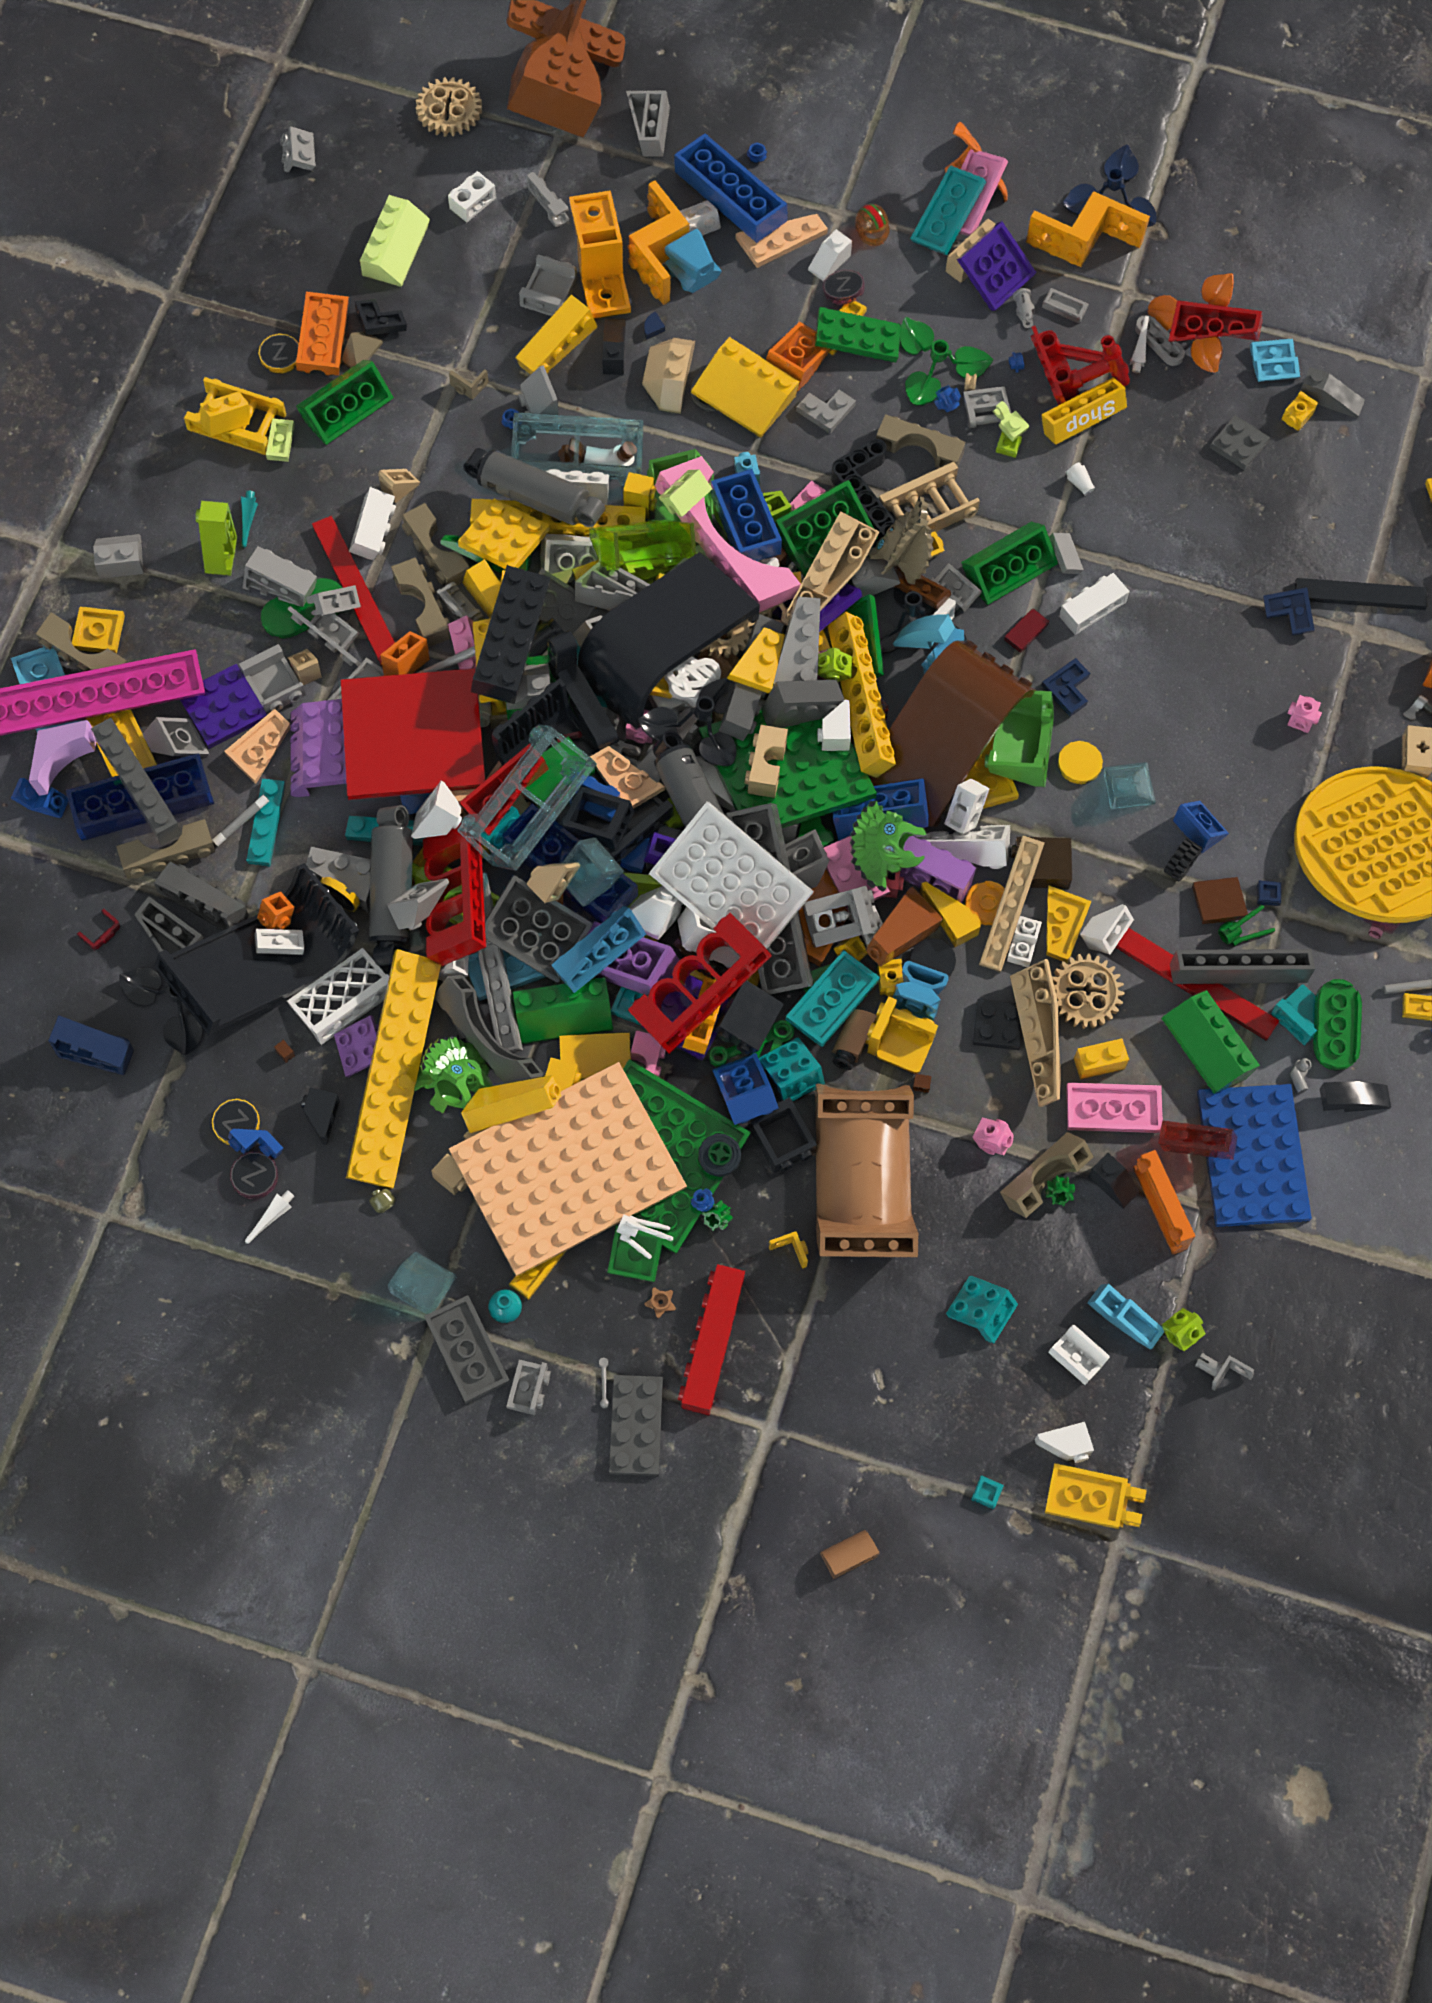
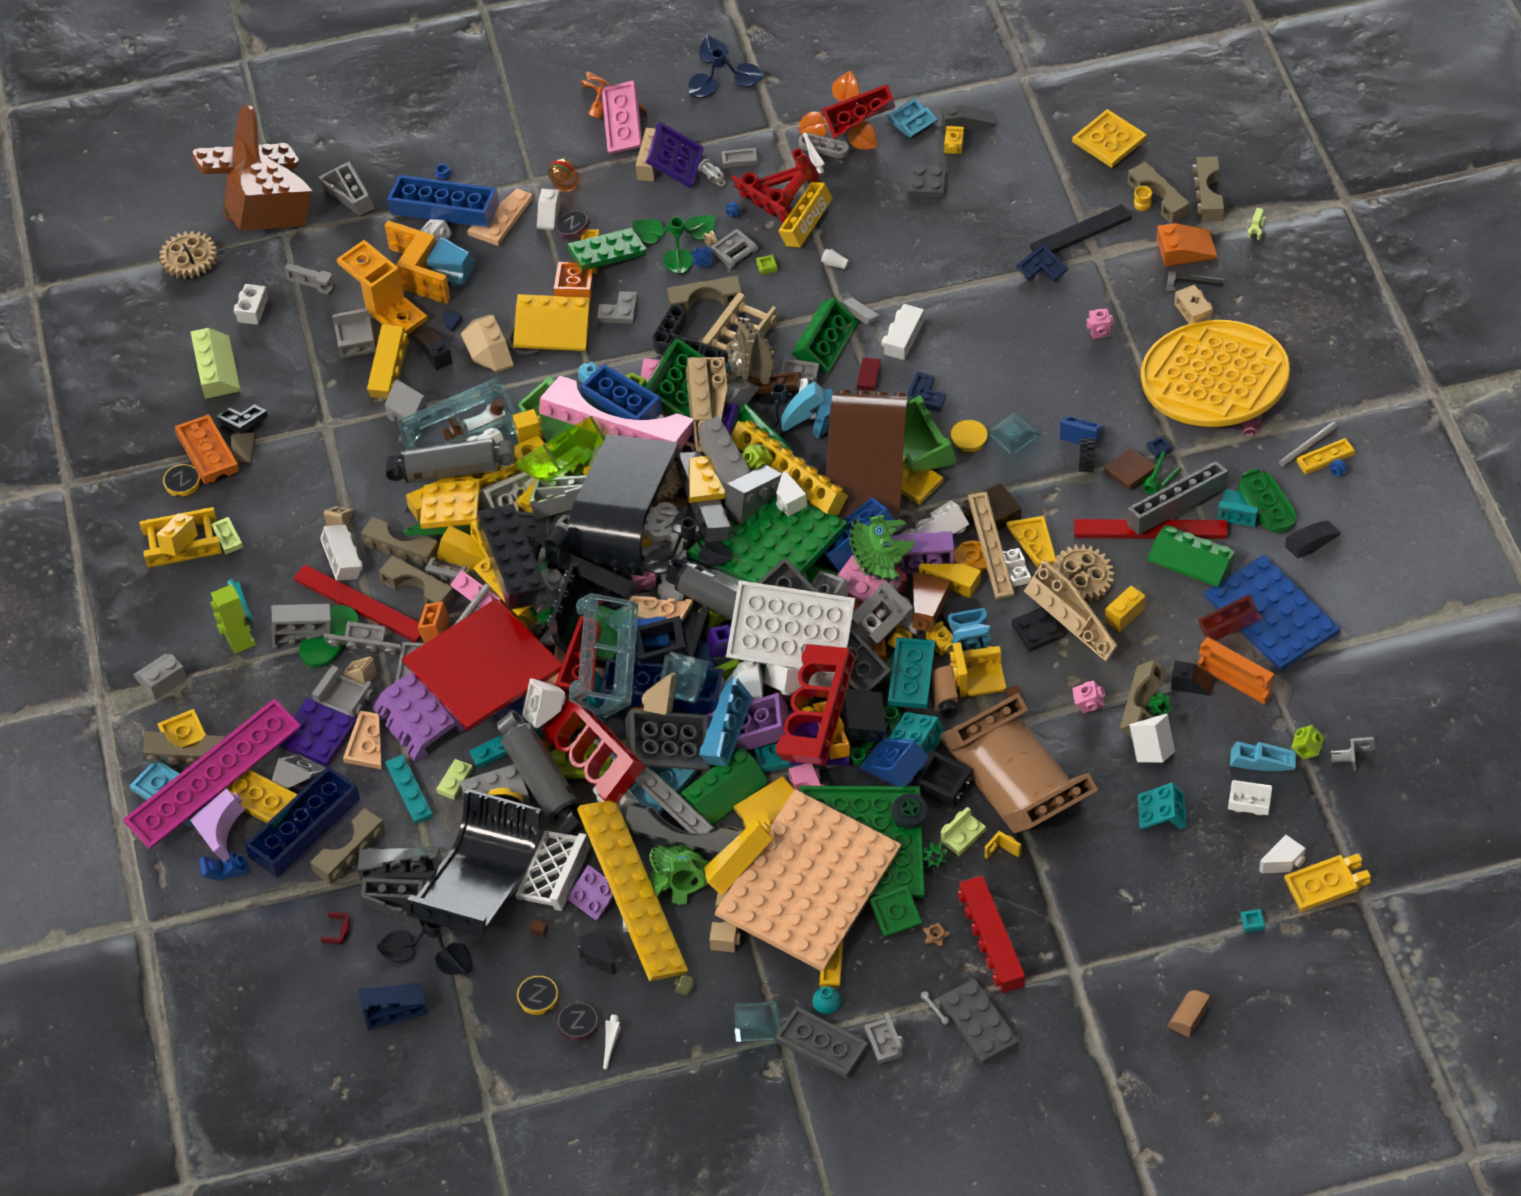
camera: 25 degrees left, 15 degrees down
dark grey brick [91,718,182,845] -> none
light grey bar [212,795,269,846] -> none
blue slope [228,1129,283,1160] -> none
white plate [255,929,304,955] -> none
orange brick [257,891,294,930] -> none
light grey bracket [281,126,315,172] -> none
green slope [296,360,394,445] -> none
light grey hinge [306,585,361,616] -> none
light grey slope [387,878,449,930] -> none
dark tan bracket [449,369,488,400] -> none
blue plate [501,408,522,429] -> none
white plant [616,1214,673,1259] -> none
yellowish green hinge [658,469,712,517] -> none
blue plate [691,1189,714,1212] -> none
tan arch [745,725,788,798] -> none
teal plate [910,165,986,256] -> none
white brick [944,778,990,834] -> none
yellowish green plate [993,401,1029,441] -> none
light orange bracket [1026,191,1150,267] -> none
bright pink plate [1066,1083,1163,1133] -> none
white slope [1080,904,1134,954] -> none
light grey arm [1290,1058,1311,1093] -> none
none -> yellowish green plate [436,759,473,800]
none -> yellowish green bracket [941,807,986,856]
none -> white slope [1129,714,1175,762]

